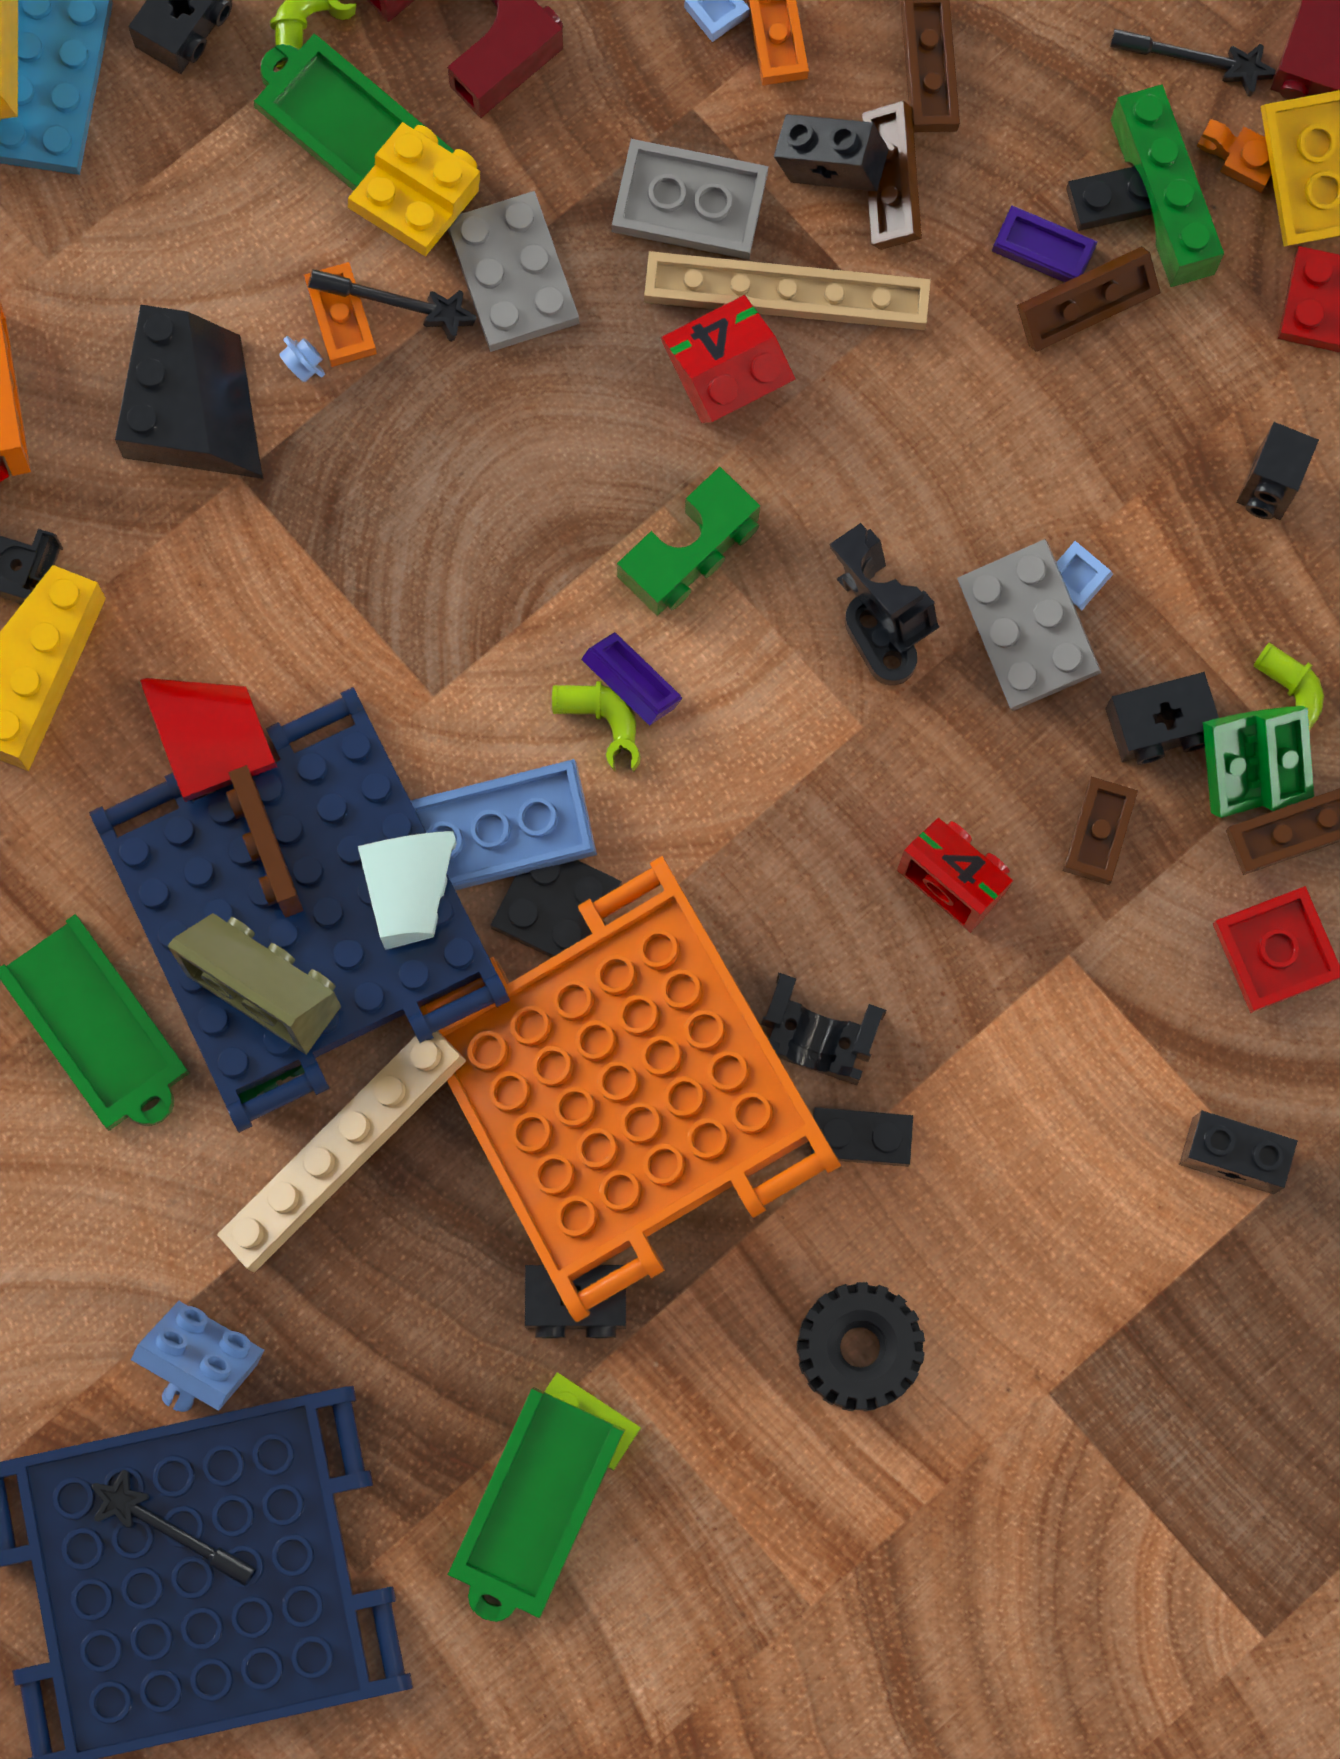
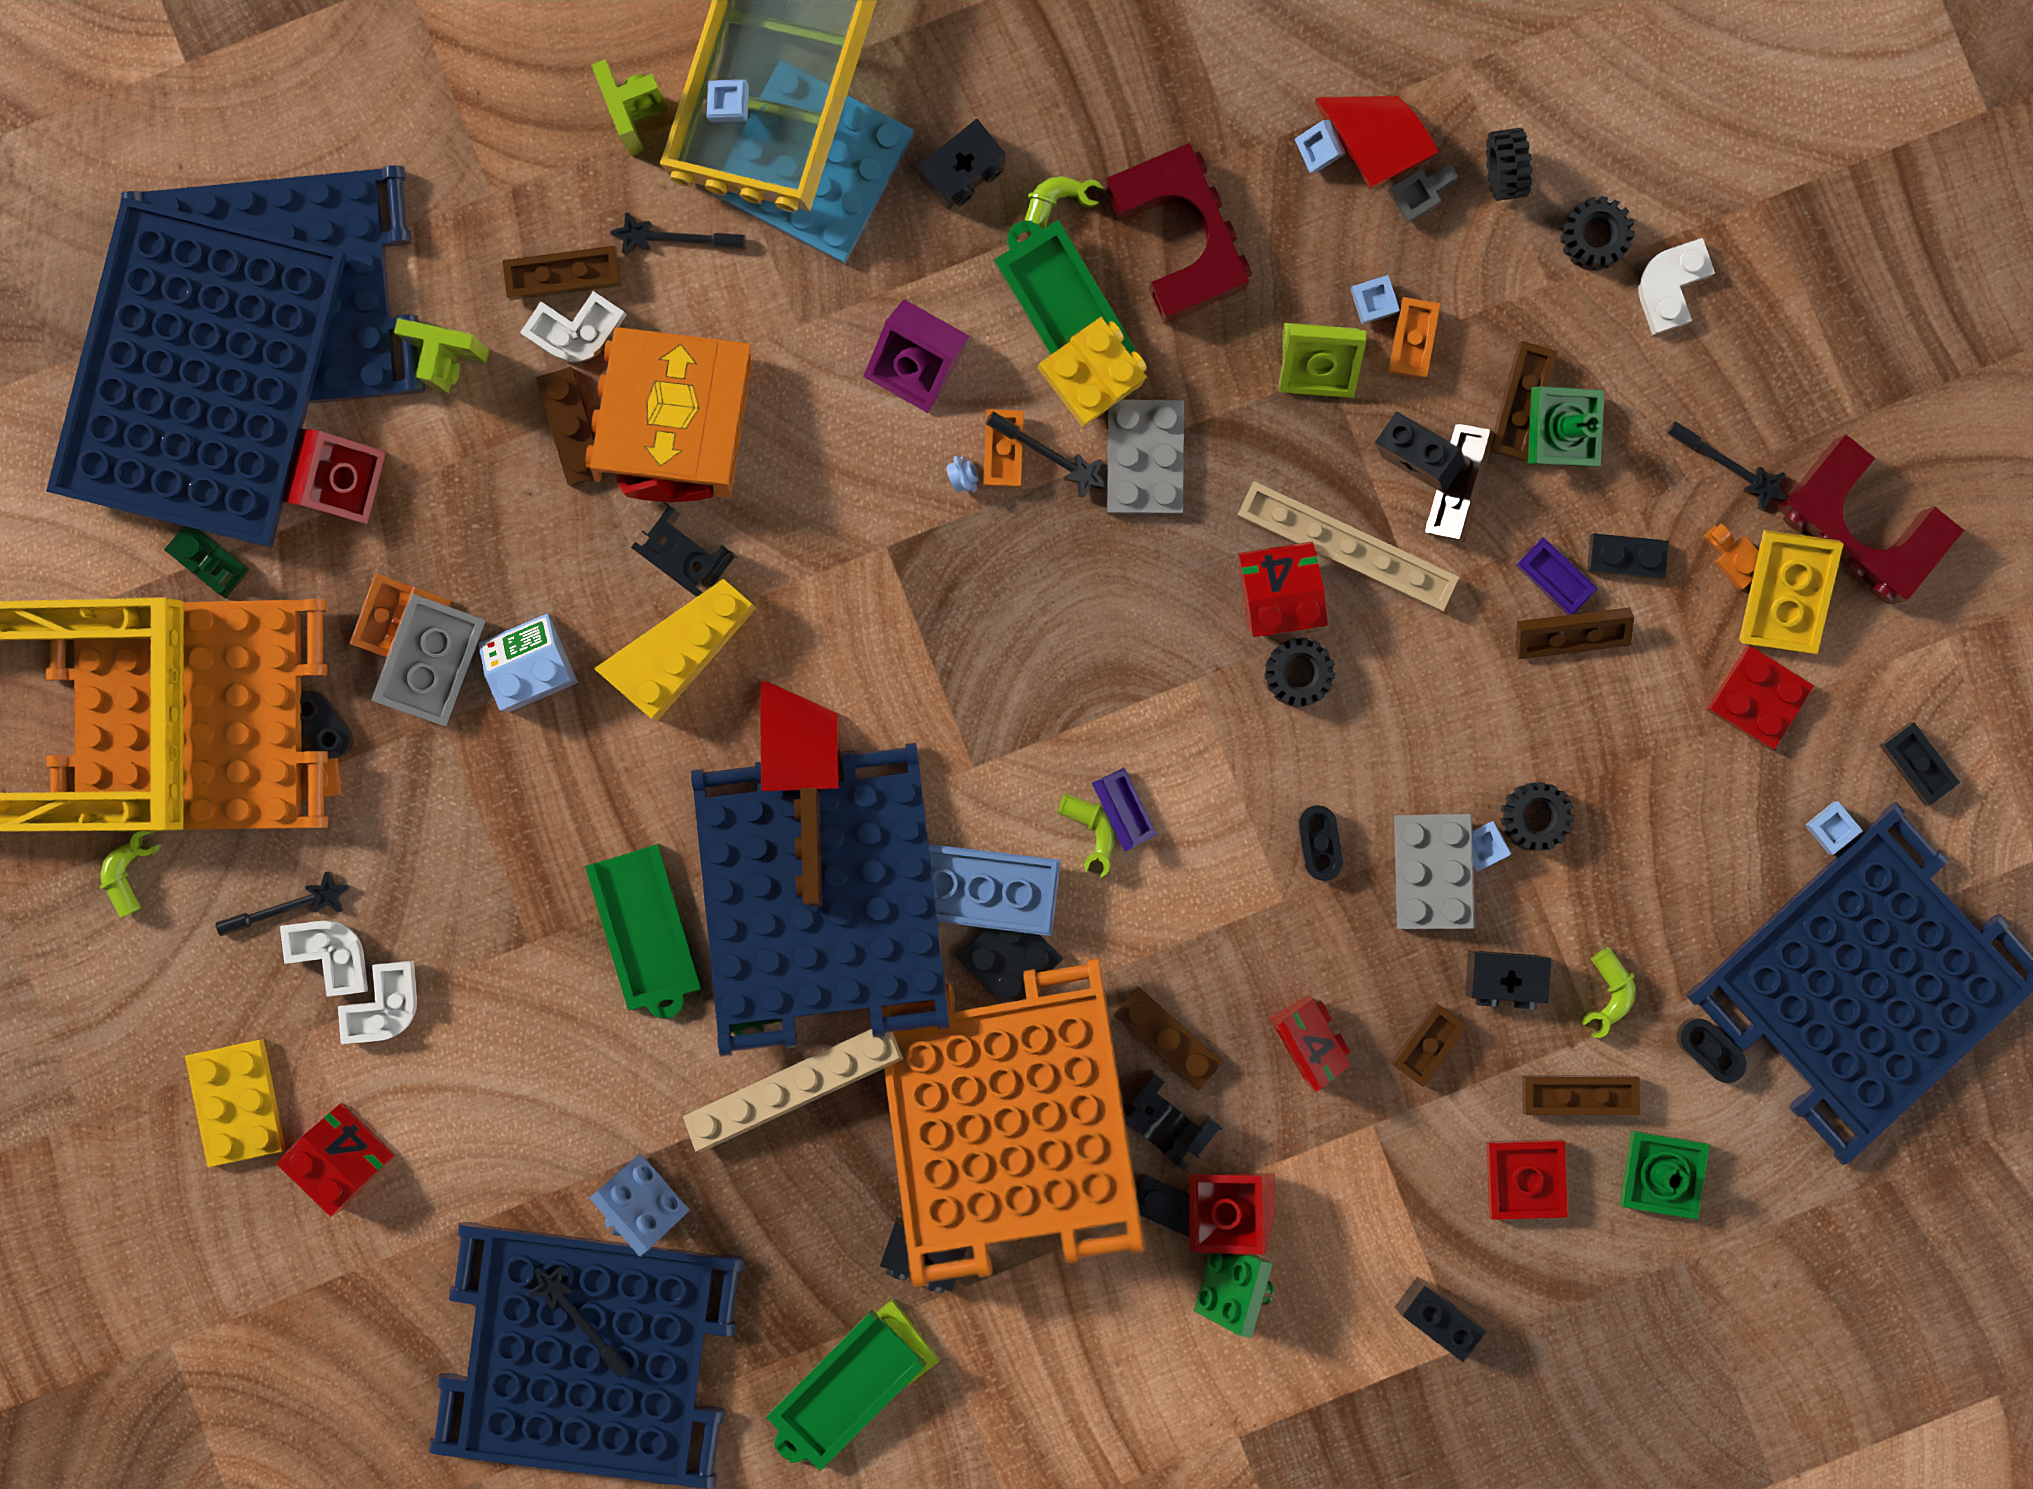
camera: 25 degrees right, 10 degrees up
black wedge [115,305,263,479] -> none
olive slope [168,913,341,1055] -> none
light aqua slope [358,831,457,950] -> none
light grey plate [612,139,769,260] -> none
green arch [617,466,760,616] -> none
black tyre [797,1282,925,1411] -> none
black piece [829,523,940,654] -> none
green arch [1110,84,1224,287] -> none
green slope [1203,706,1314,818] -> none
black brick [1236,422,1319,520] -> none
none -> magenta slope [863,299,969,413]
none -> reddish brown plate [1113,986,1223,1091]
none -> red slope [1189,1172,1276,1255]
none -> green plate [1194,1253,1275,1338]
none -> black tyre [1264,638,1335,707]
none -> lime bracket [1279,323,1366,398]
none -> black tyre [1500,782,1575,851]
none -> green plate [1528,386,1604,467]

